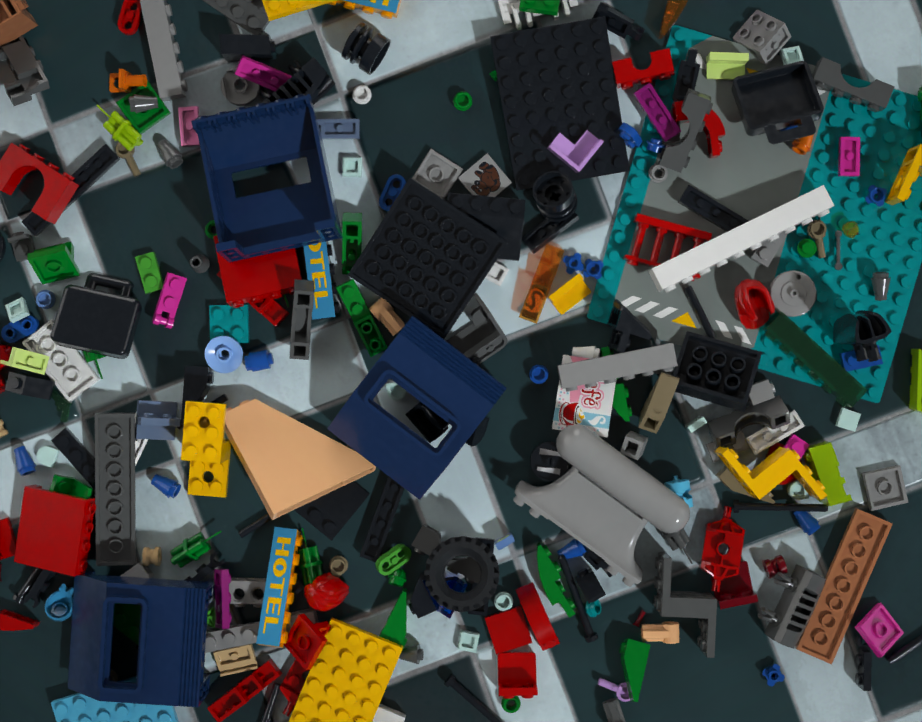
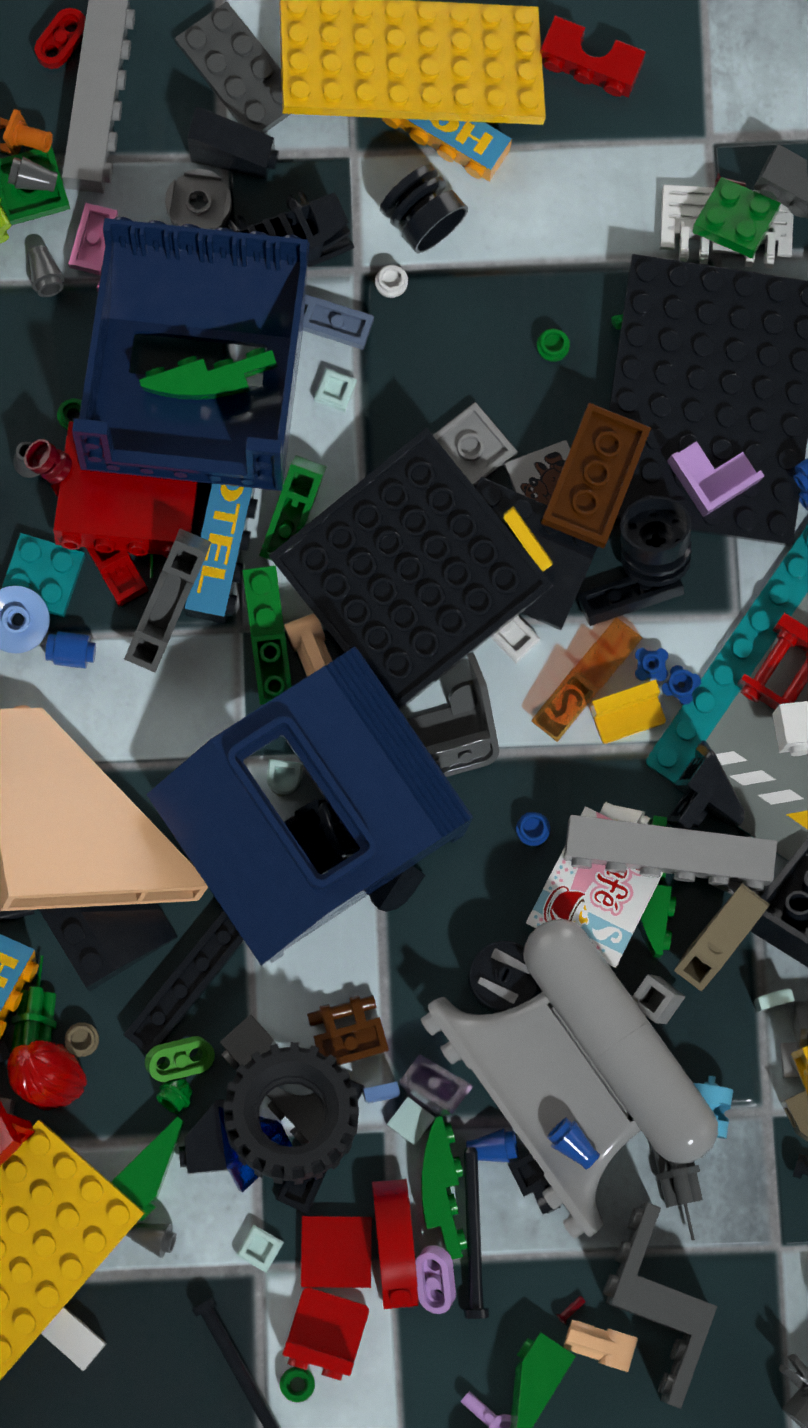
camera: 10 degrees right, 10 degrees down
dark pink plate [235,55,292,91] -> none
blue plate [379,174,406,212] -> none
light aqua plate [494,592,513,611] -> none
black slope [575,568,606,604] -> none
teal plate [585,600,601,617] -> none
red plate [699,506,745,592] -> none
dark red bracket [711,561,758,609] -> none
none -> dark red wheel [24,439,72,484]
none -> green slope [139,348,278,400]
none -> reddish brown plate [307,995,389,1066]
none -> light aqua tile [387,1097,435,1146]
none -> slope [399,1055,472,1116]
none -> lavender plate [415,1246,456,1314]
none -> yellow tile [503,506,553,571]
none -> reddish brown plate [541,403,651,549]
none -> blue cone [547,1117,600,1170]

